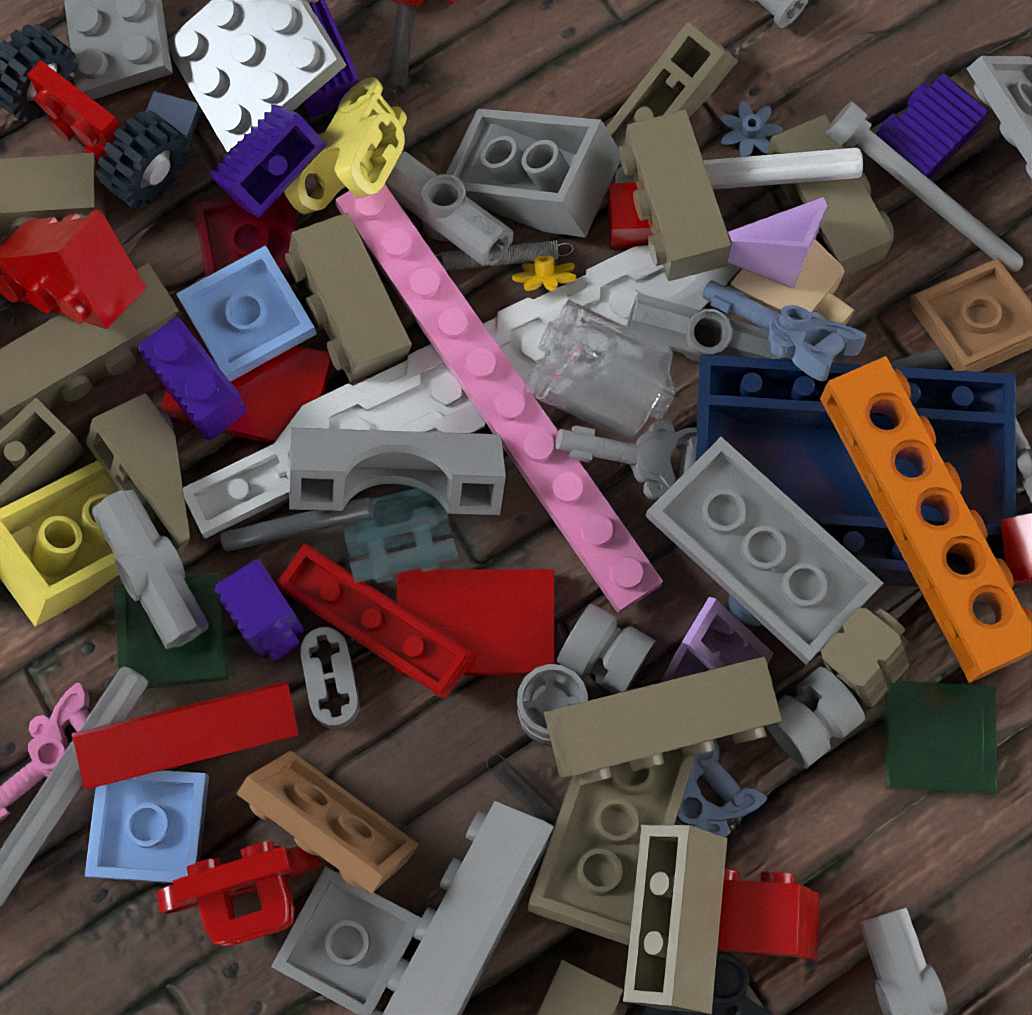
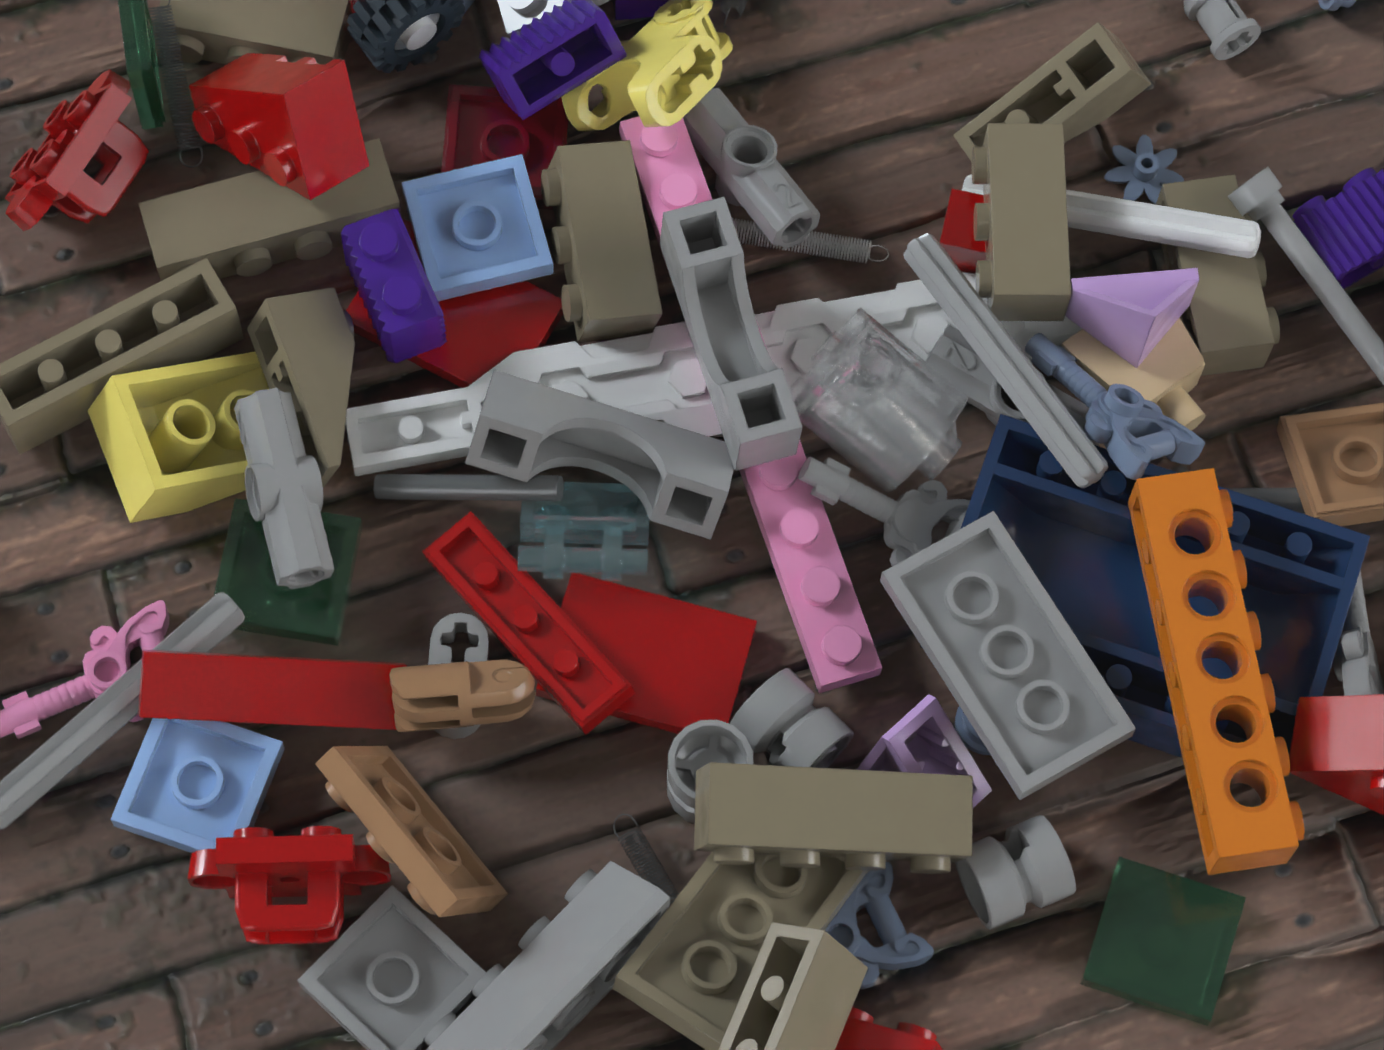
camera: 10 degrees right, 5 degrees down
dark purple brick [214,559,305,660] -> none
light grey slope [446,108,620,238] -> none
yellow plant [512,255,576,292] -> none
dark tan brick [820,607,909,708] -> none
none -> medium nougat arm [389,660,536,732]
none -> light grey arch [660,197,802,471]
none -> light grey axle [904,233,1108,488]

